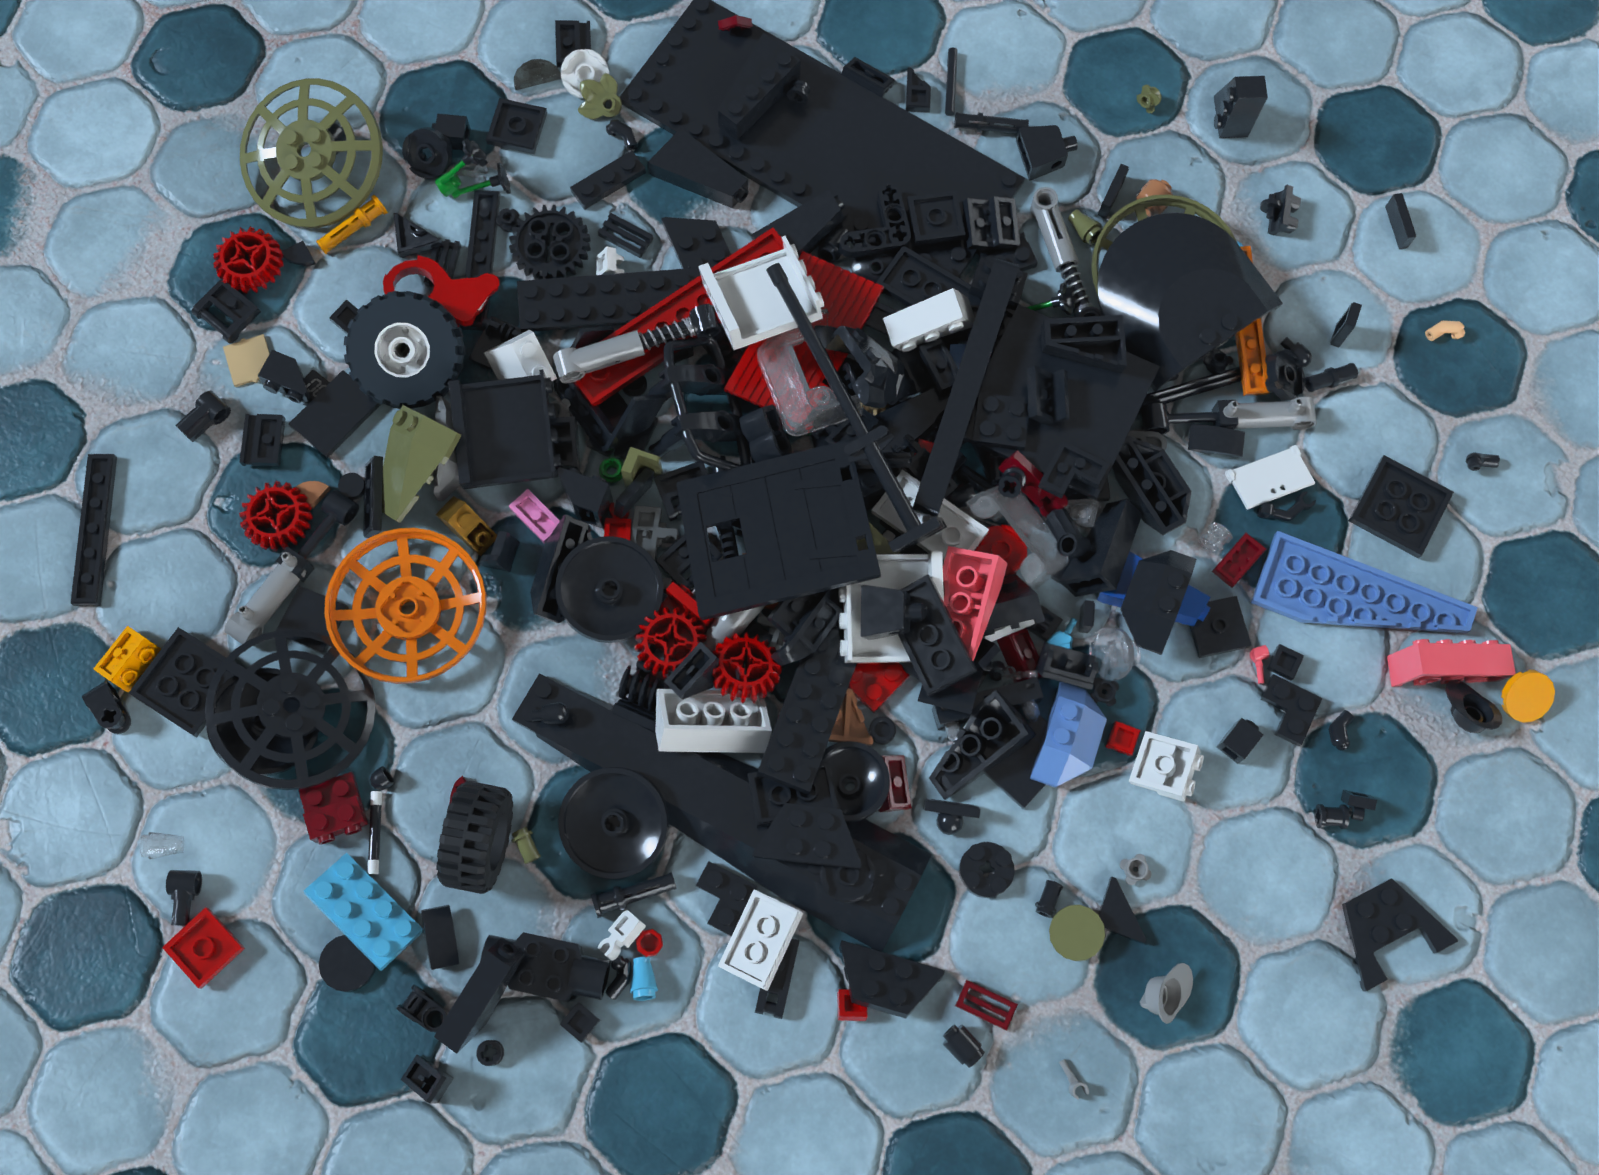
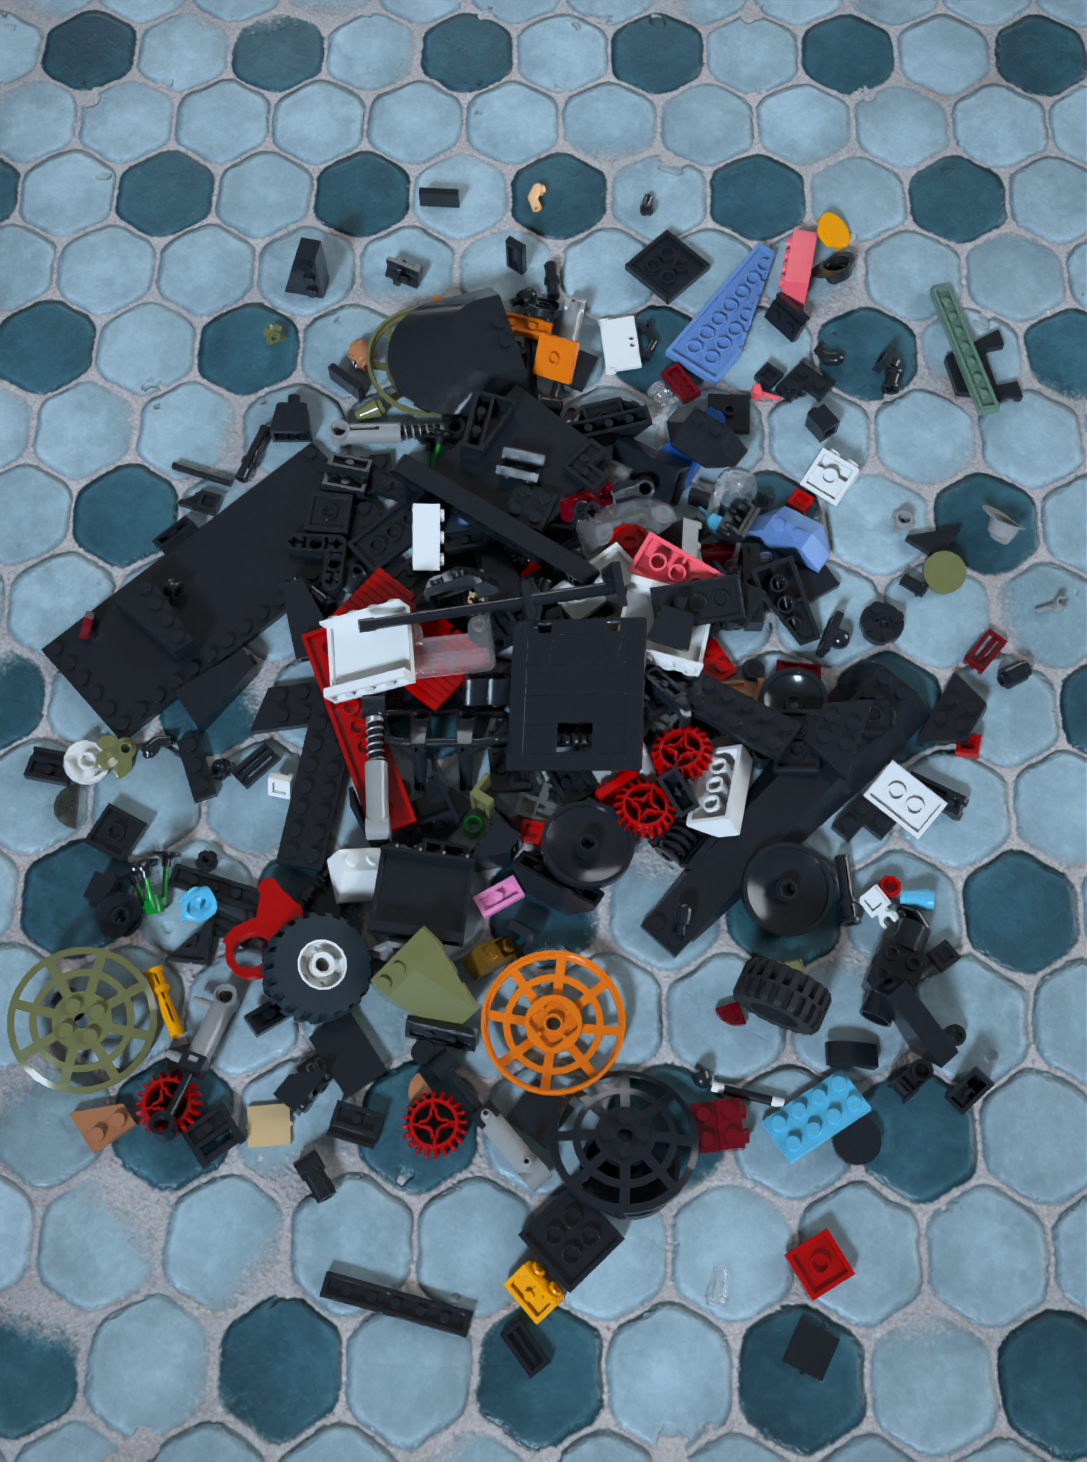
camera: 70 degrees left, 5 degrees down
black piece [82,680,131,734] -> none
black pin [166,870,202,926] -> none
black gear [509,204,591,280] -> none
none -> nougat wing [70,1103,138,1154]
none -> piece [148,983,241,1143]
none -> medium azure hat [178,886,217,922]
none -> black plate [211,758,231,781]
none -> black tile [500,1318,551,1379]
none -> orange plate [532,332,580,385]
none -> black plate [764,292,810,342]
none -> black piece [782,1319,840,1382]
none -> sand green tile [929,285,1000,416]

